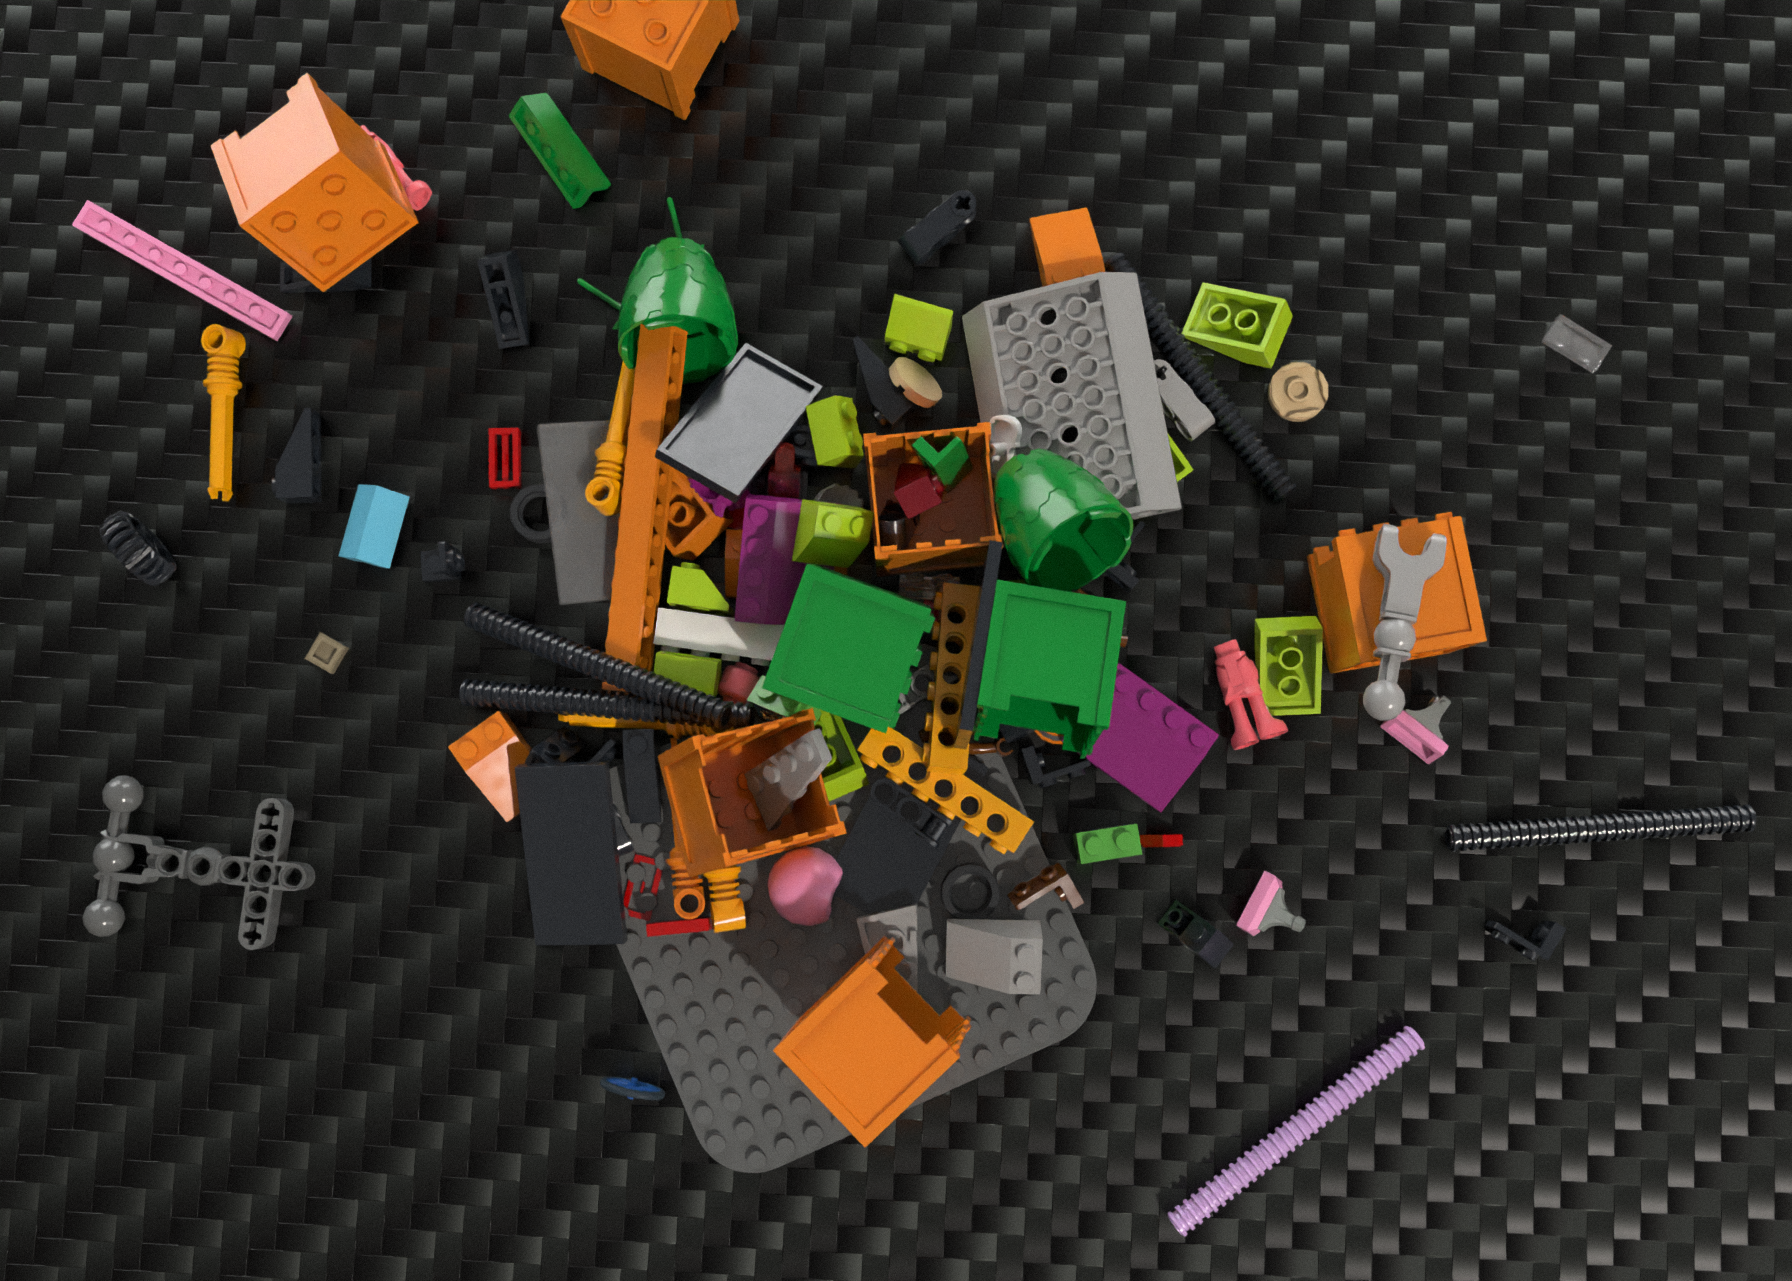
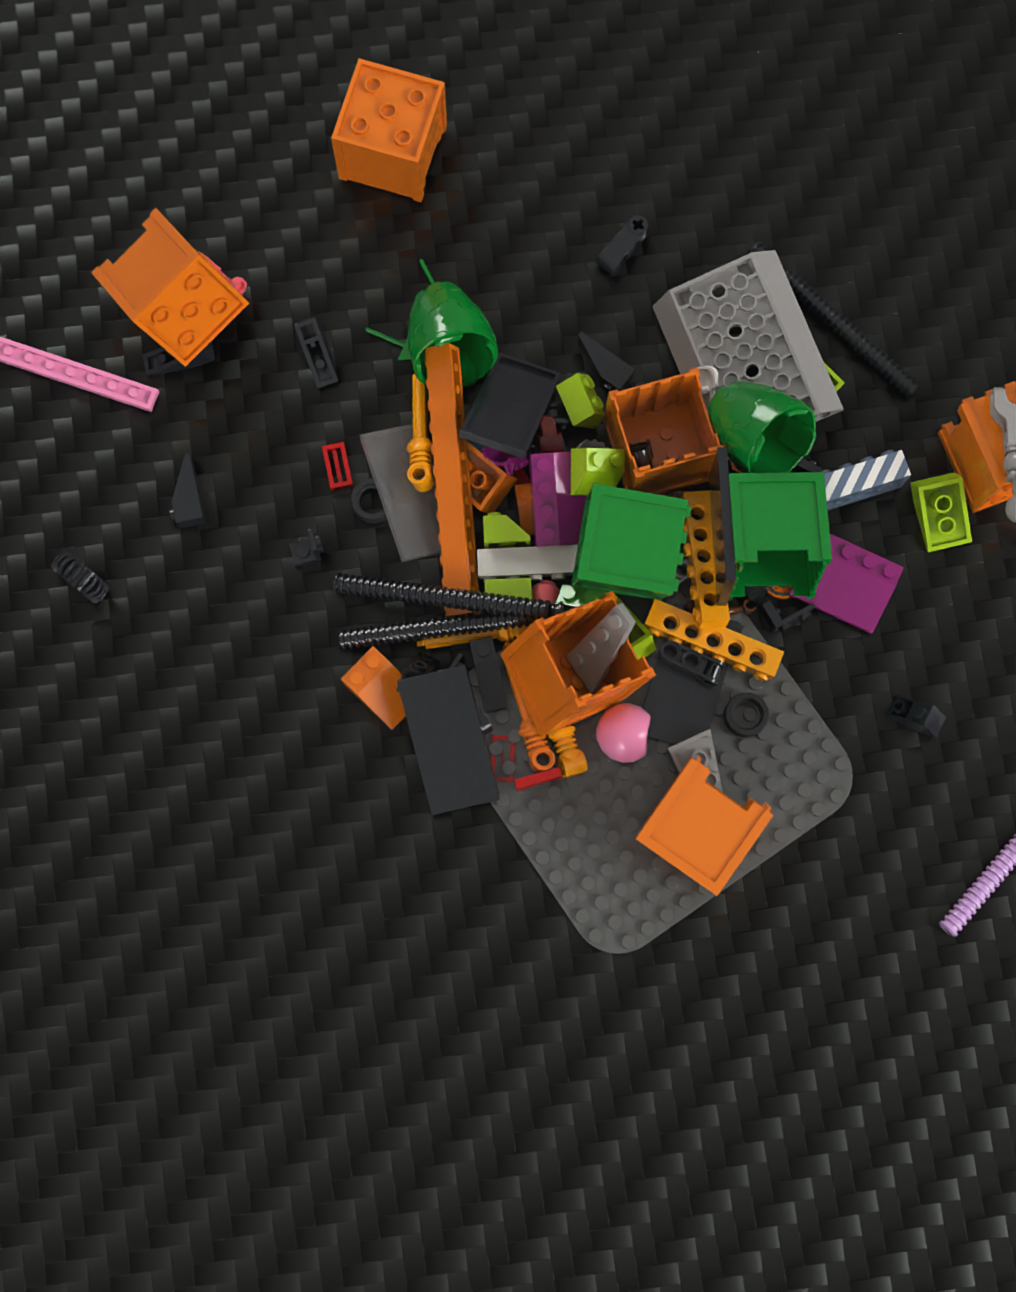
camera: 15 degrees left, 5 degrees down
dark grey piece [83,775,315,950] -> none
light orange piece [201,324,246,502] -> none
dark tan tile [305,632,349,674] -> none
medium azure piece [339,484,409,569] -> none
green panel [509,93,611,209] -> none
wheel [600,1077,665,1100] -> none
lime slope [885,294,953,362] -> none
tan tile [889,357,942,408] -> none
dark red slope [893,462,945,519] -> none
green panel [912,436,973,493] -> none
light grey slope [945,919,1043,994] -> none
reddish brown bracket [1007,862,1084,910] -> none
orange slope [1029,208,1105,287] -> none
bright green brick [1073,823,1142,864] -> none
red tile [1139,834,1183,847] -> none
light grey piece [1154,359,1215,441] -> none
lime slope [1181,283,1293,369] -> none
coral piece [1214,639,1288,750] -> none
piece [1236,871,1306,936] -> none
tan tile [1268,362,1328,422] -> none
none -> sand blue brick [821,450,911,511]

